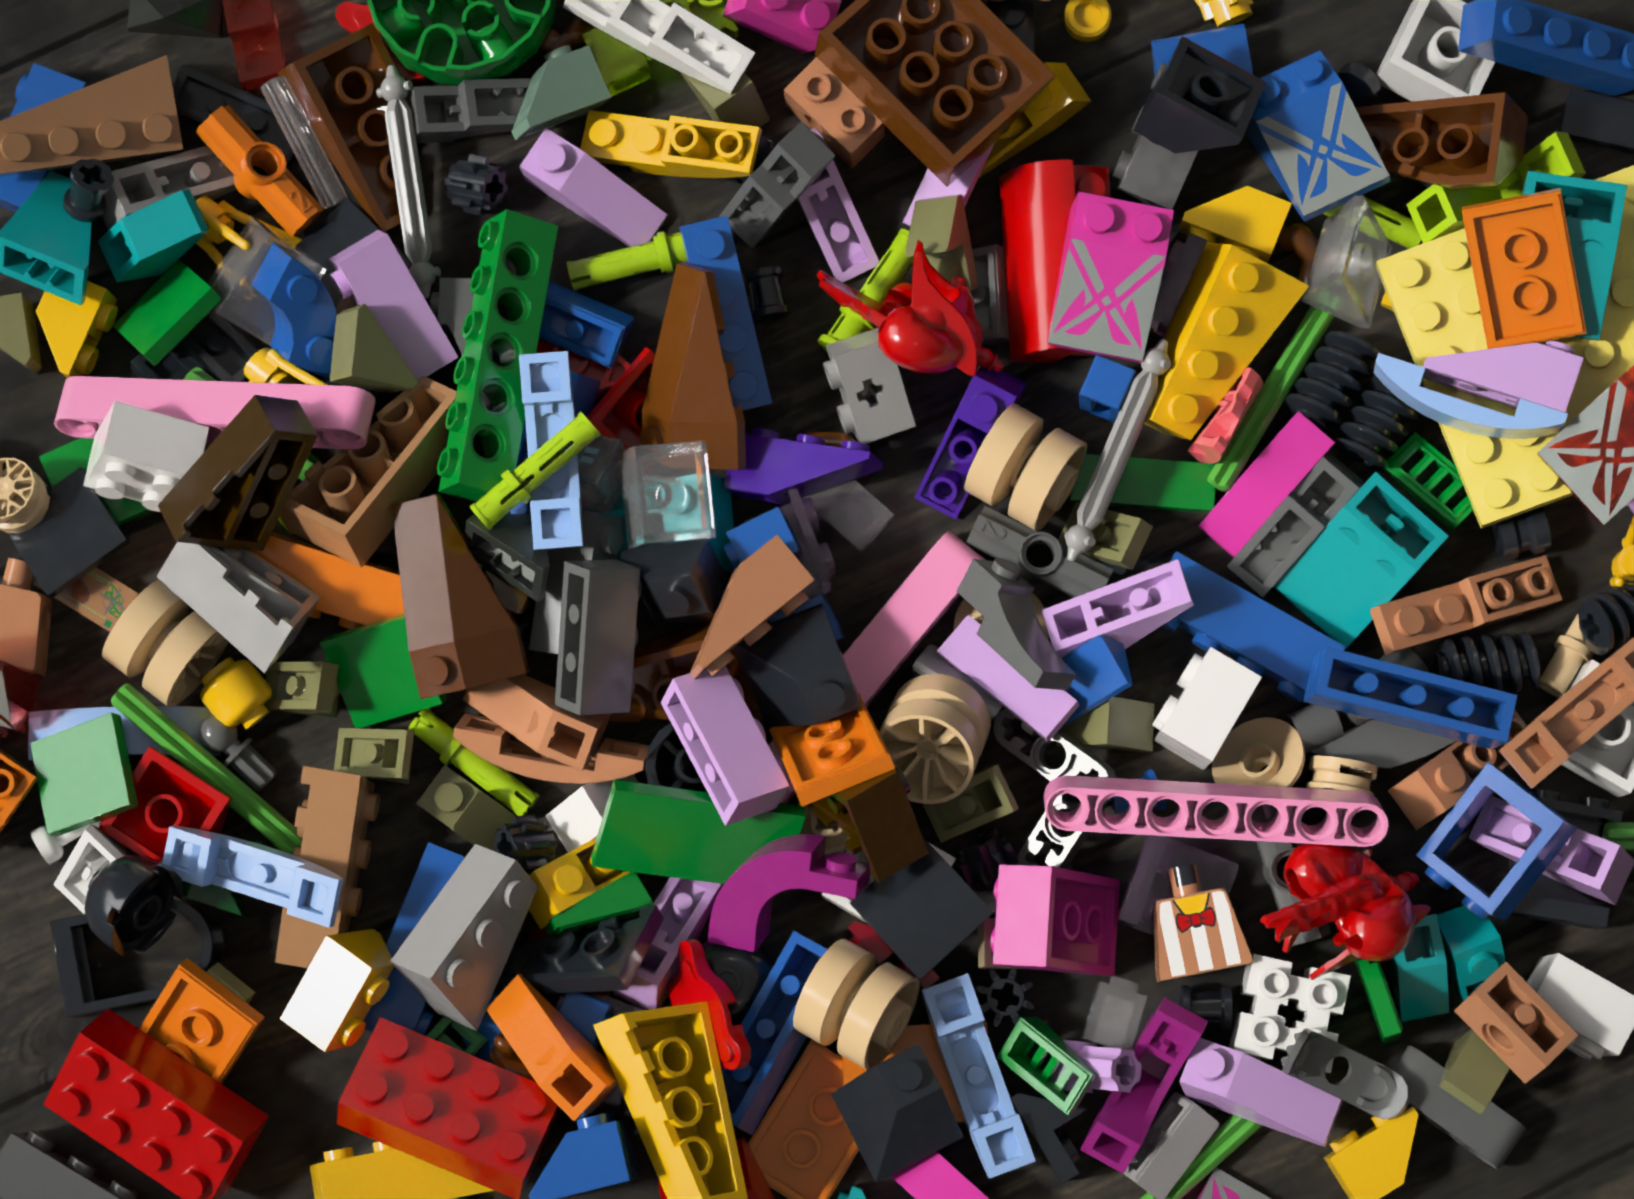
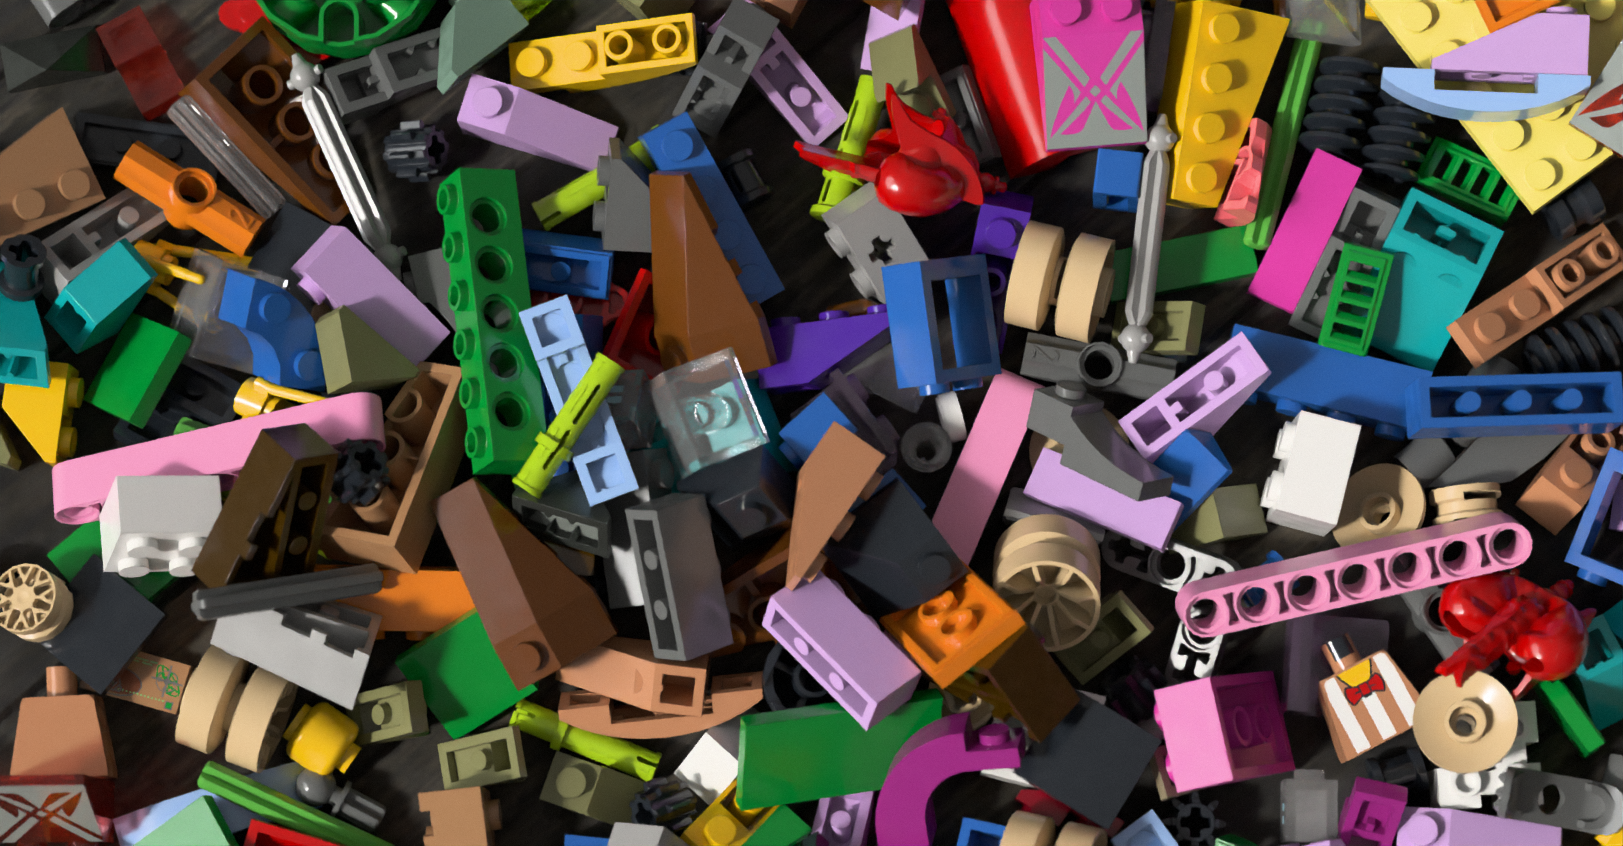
camera: 20 degrees left, 0 degrees up
none -> dark grey axle [191,563,384,621]
none -> black gear [331,439,391,506]
none -> dark grey slope [593,137,652,253]
none -> blue window [881,254,1002,396]
none -> clear cone [901,422,952,472]
none -> white tile [935,391,967,444]
none -> green slope [1318,241,1395,357]
none -> tan dish [1413,672,1518,774]

